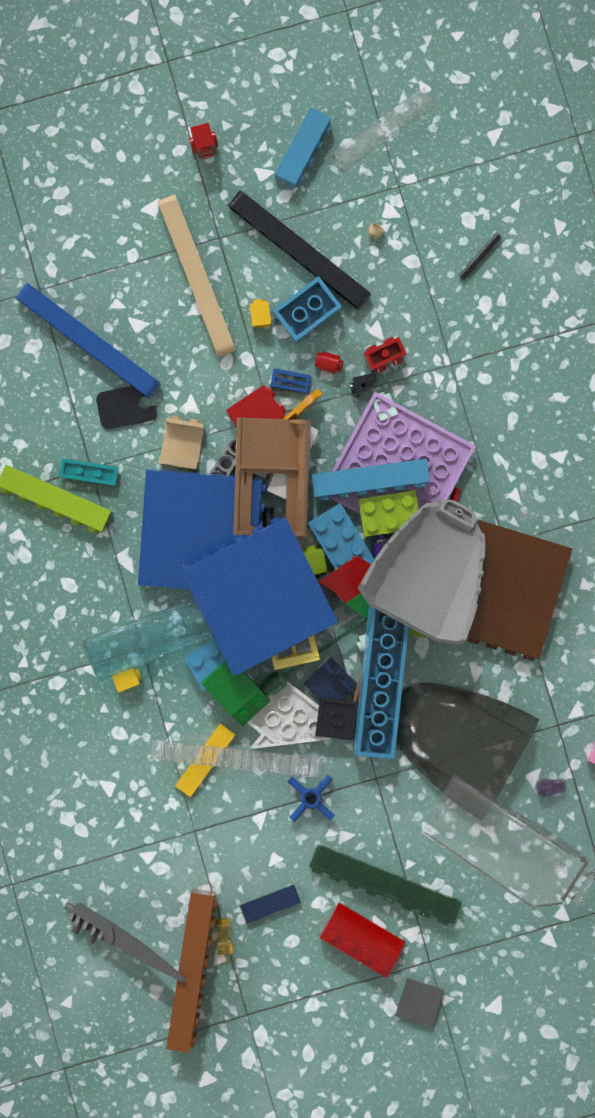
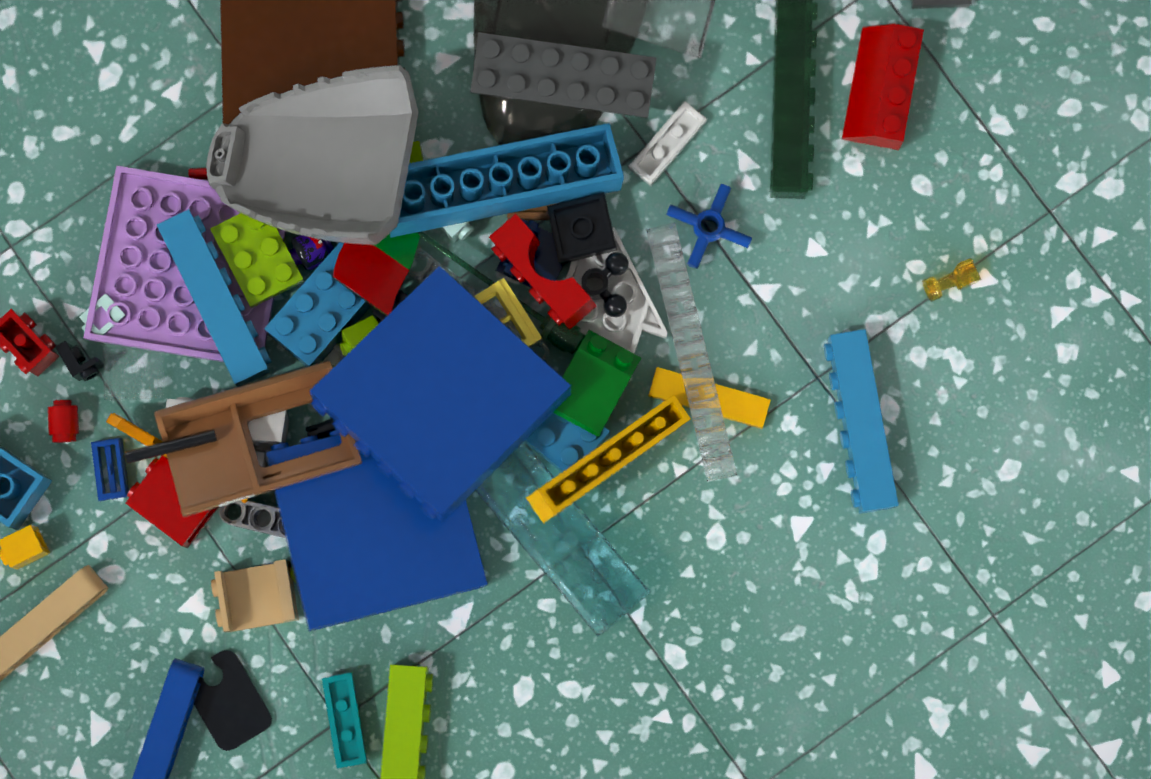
camera: 105 degrees left, 5 degrees down
dark grey piece [65,903,186,983] -> none
yellow brick [111,666,142,693] -> none
dark orange brick [166,889,218,1053] -> none
dark blue tile [240,884,301,923] -> none
none -> black bar [124,429,217,464]
none -> dark grey brick [470,32,657,118]
none -> red arch [489,213,597,330]
none -> yellow brick [526,395,691,523]
none -> black piece [581,252,629,318]
none -> white tile [629,101,707,186]
none -> dark azure brick [824,329,899,514]

